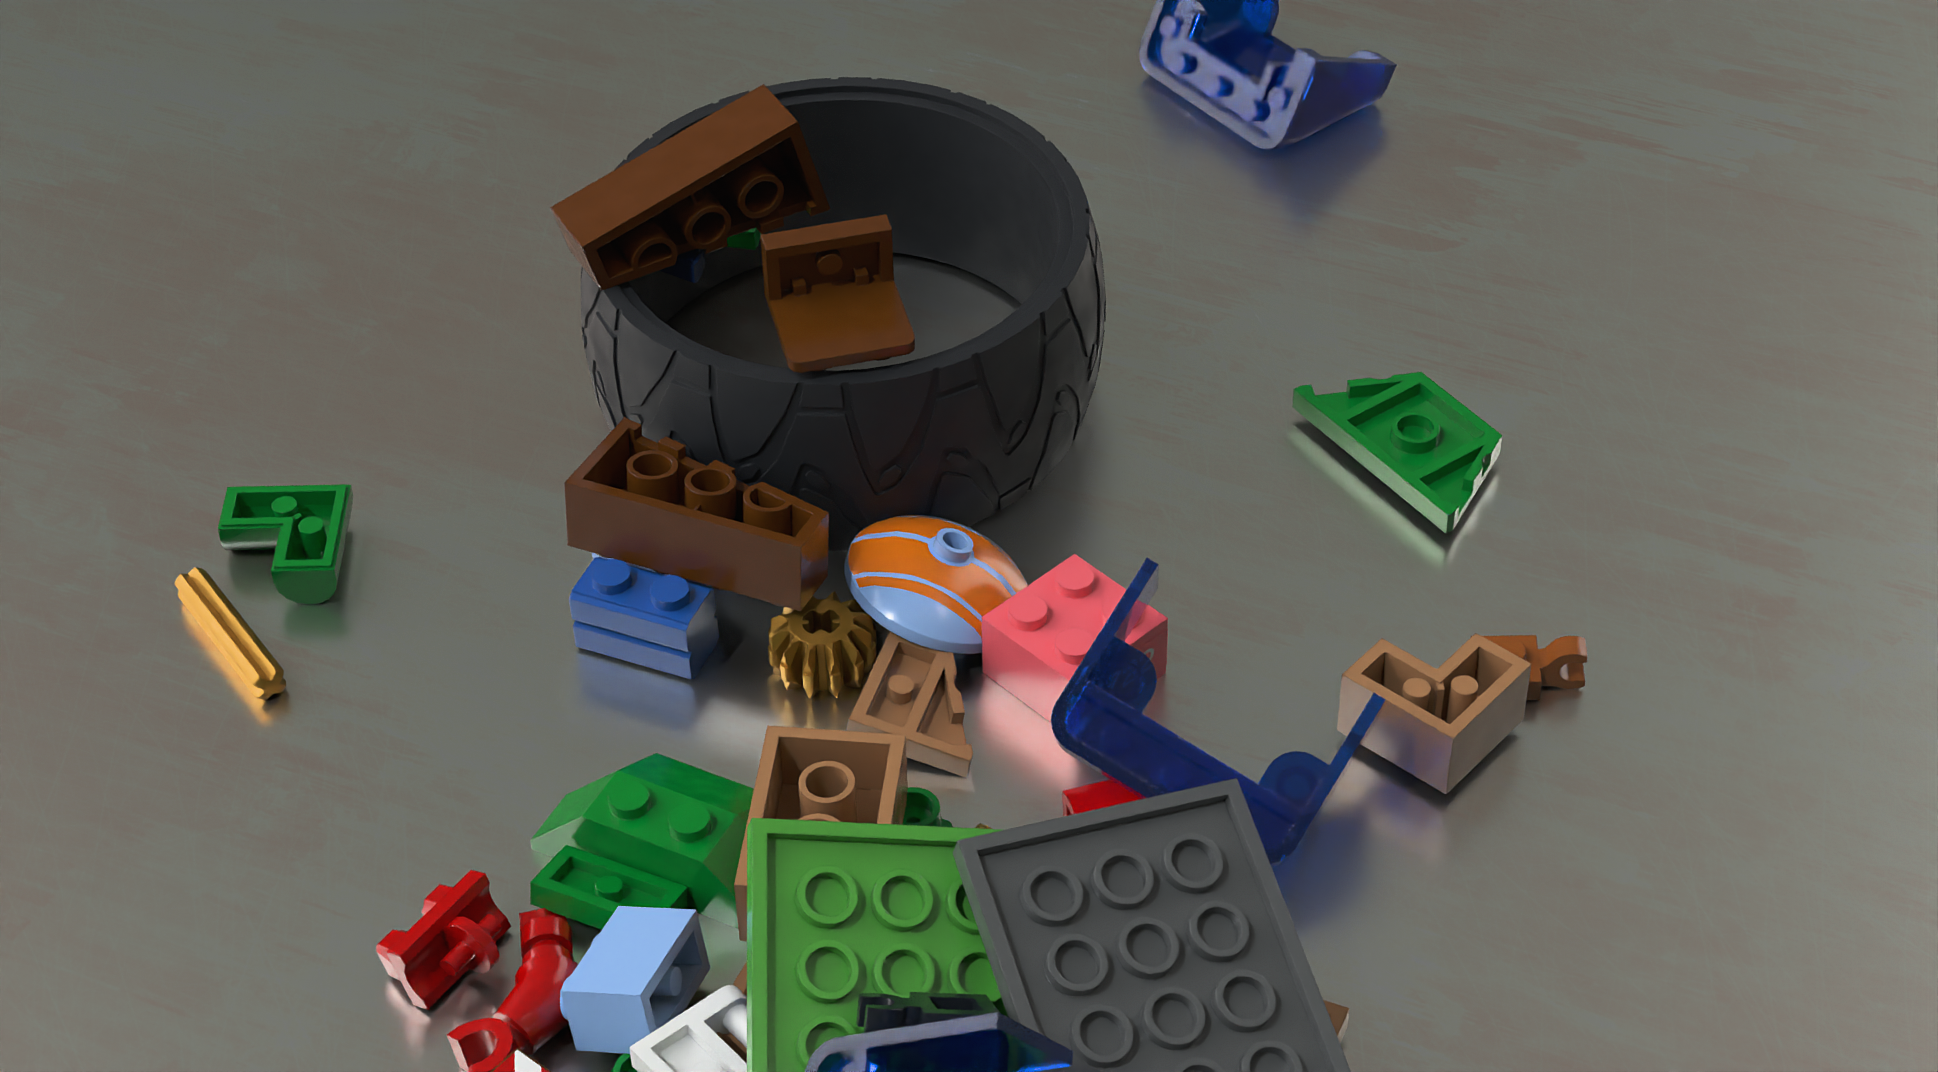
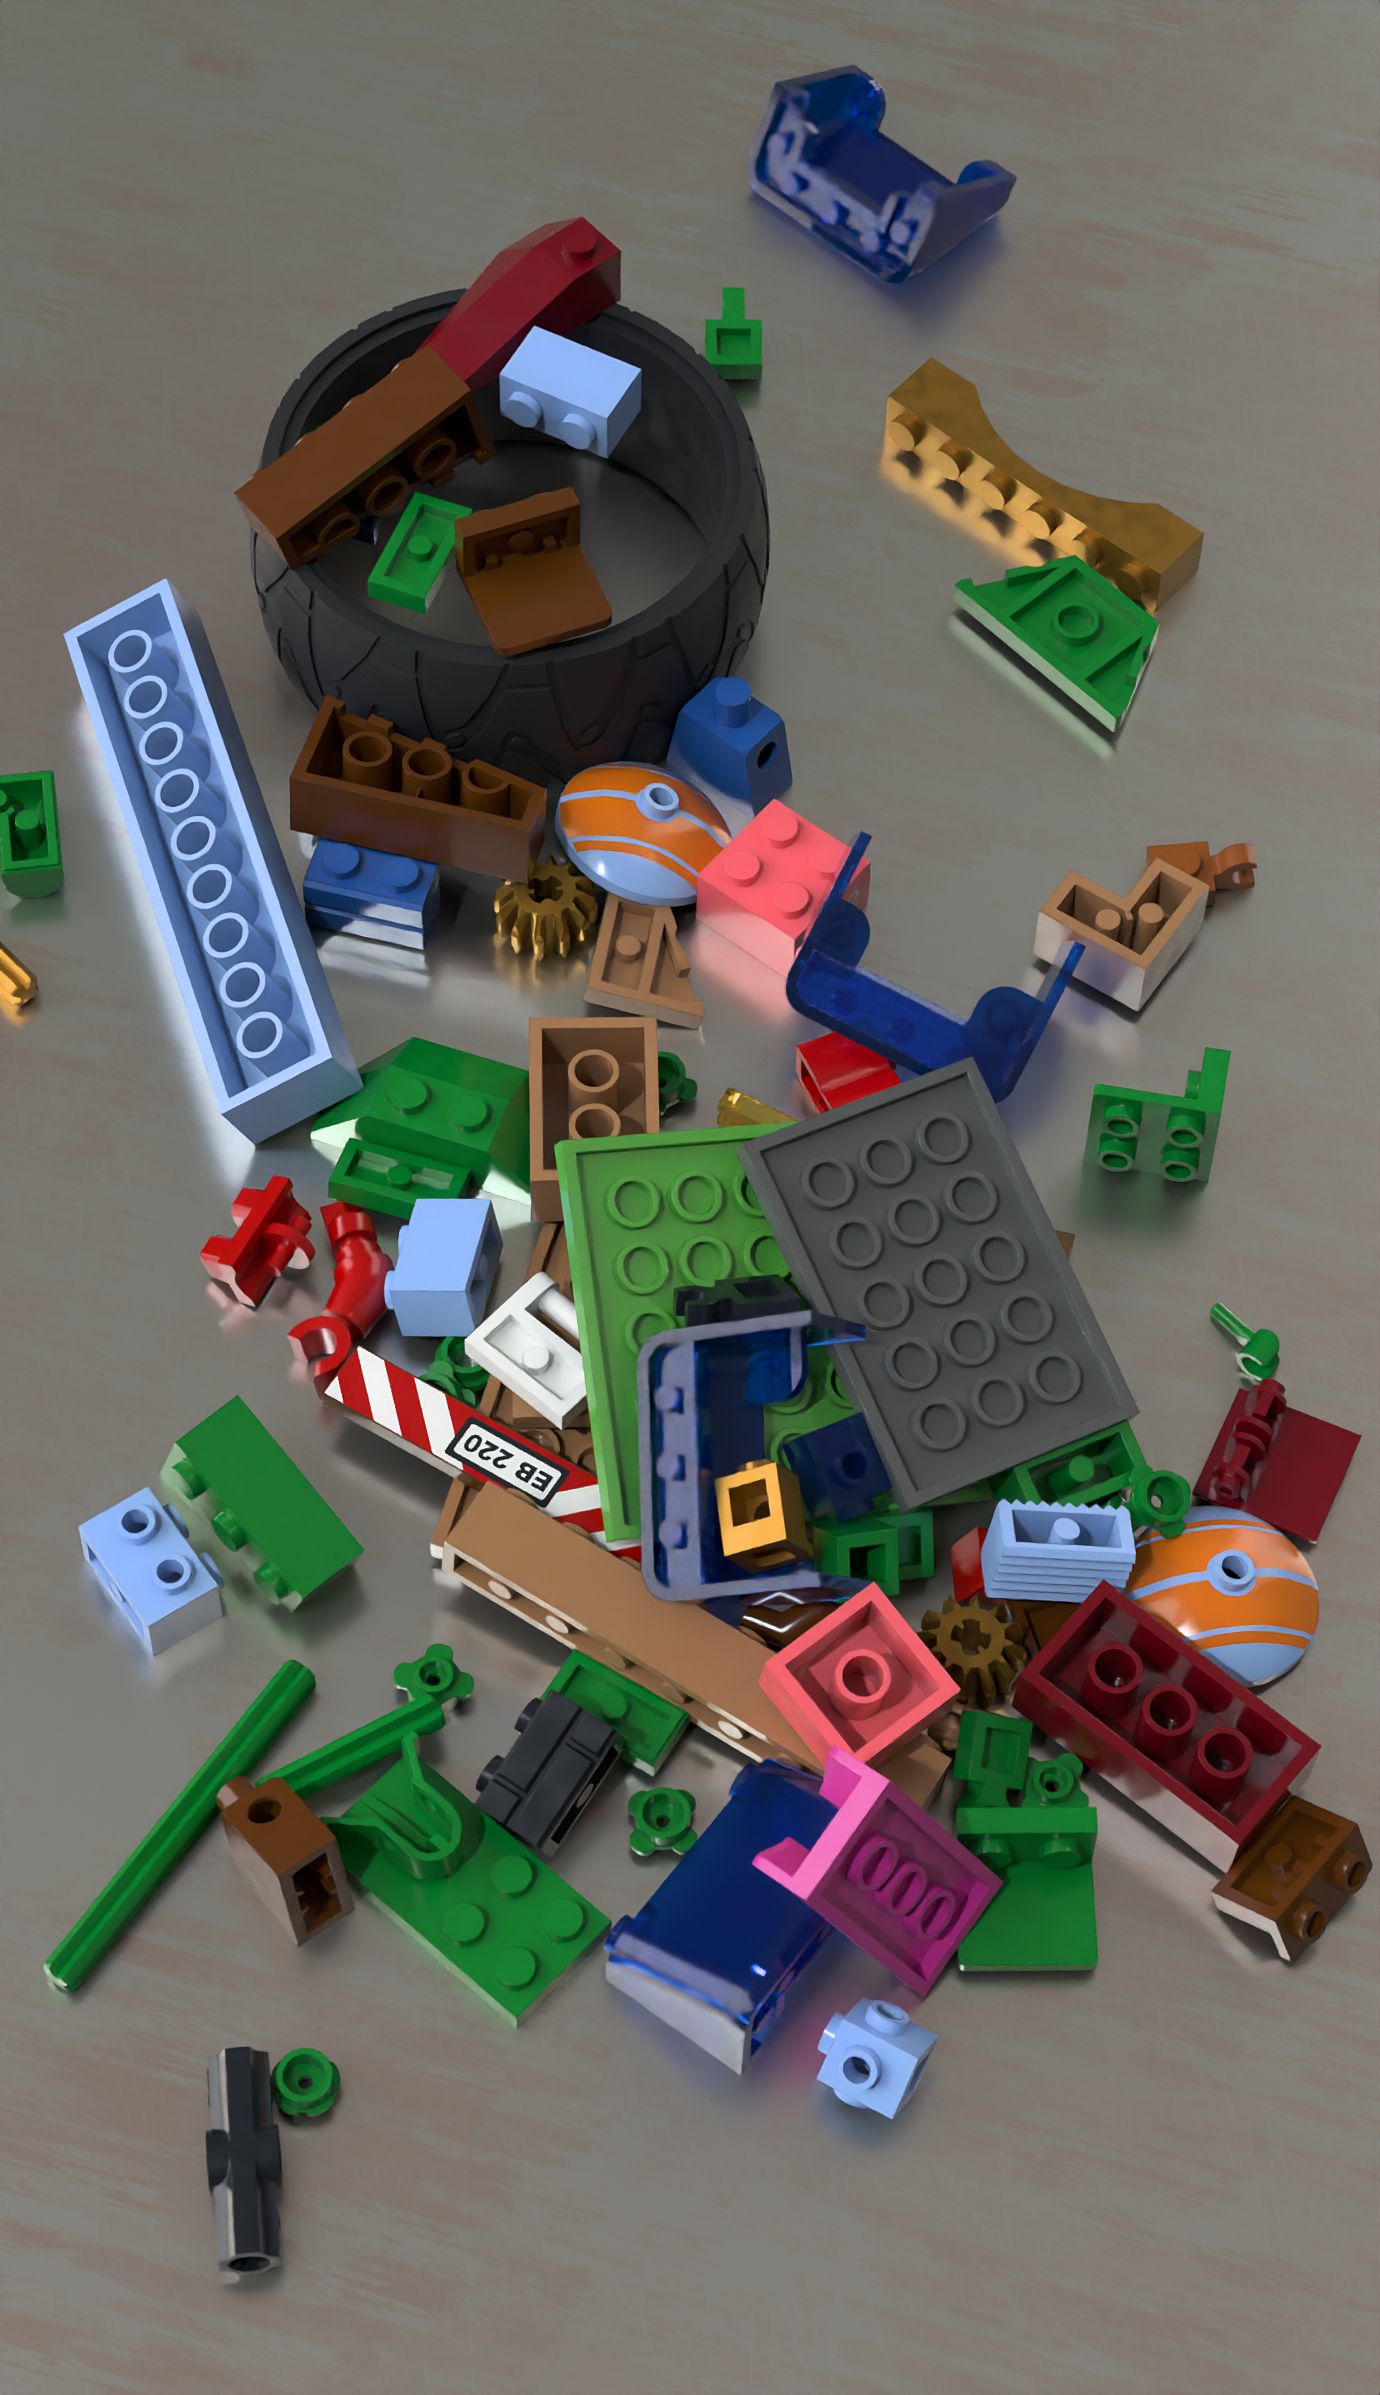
camera: 10 degrees left, 15 degrees up
none -> light blue brick [63,578,364,1145]
none -> green plate [367,492,473,615]
none -> dark red wedge [412,216,621,393]
none -> light blue brick [499,326,641,458]
none -> blue torso [667,677,793,820]
none -> green plate [705,287,762,379]
none -> pearl gold arch [885,357,1204,612]
none -> green bracket [1084,1047,1231,1183]

